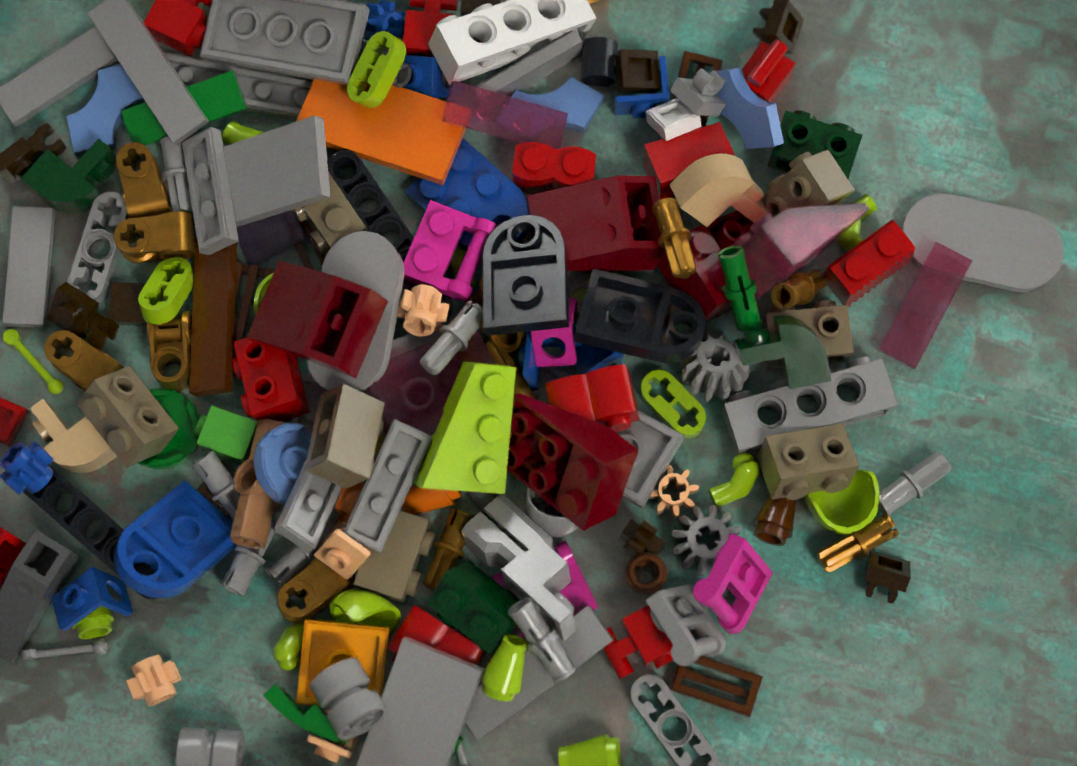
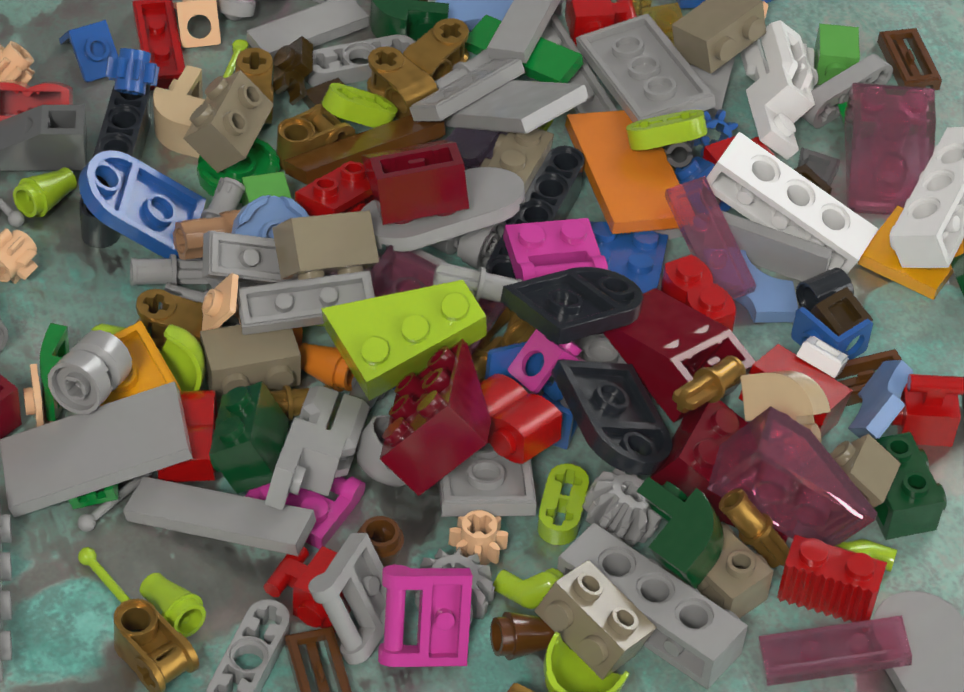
camera: 50 degrees right, 30 degrees down
blue bracket [52,567,133,631] -> none
light nougat gear [397,285,449,336] -> none
lime cone [481,634,528,702] -> none
light grey pin [508,597,577,683] -> none
dark brown plate [620,519,666,556] -> none
light grey tile [670,69,726,117] -> none
green pin [718,246,763,332] -> none

